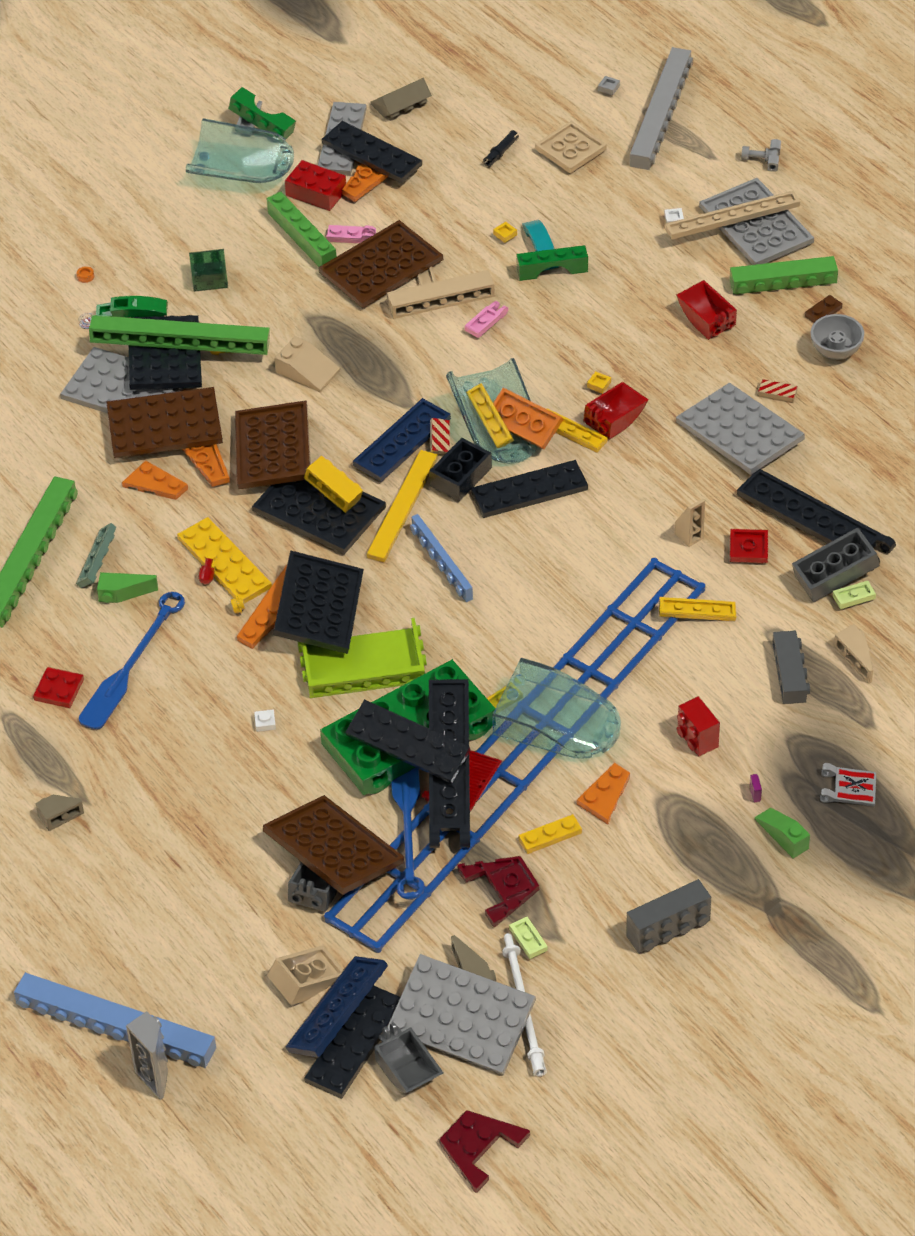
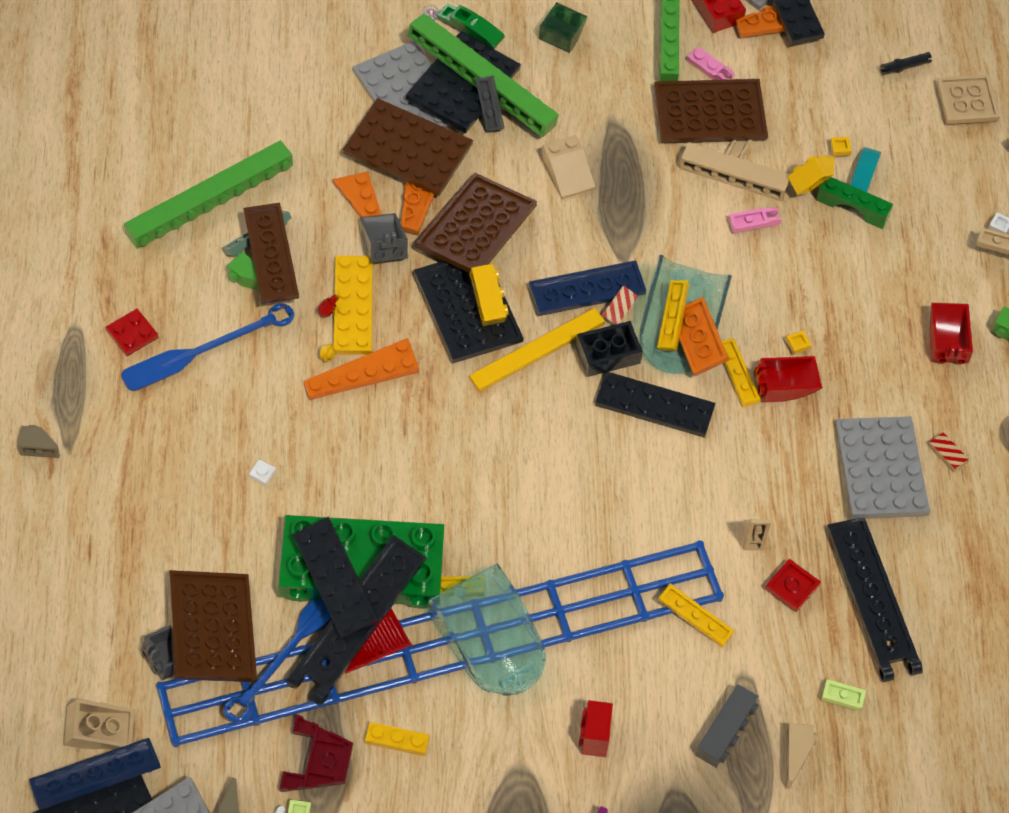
camera: 30 degrees right, 10 degrees up
black plate [273,550,364,654] -> none
lime panel [297,618,427,698] -> none
medium blue plate [410,514,473,602] -> none
orange wing [577,763,630,824] -> none
dark grey brick [792,528,880,602] -> none
none -> reddish brown plate [243,203,299,304]
none -> dark grey piece [360,213,408,263]
none -> dark grey tile [475,75,504,132]
none -> yellow slope [788,155,835,195]

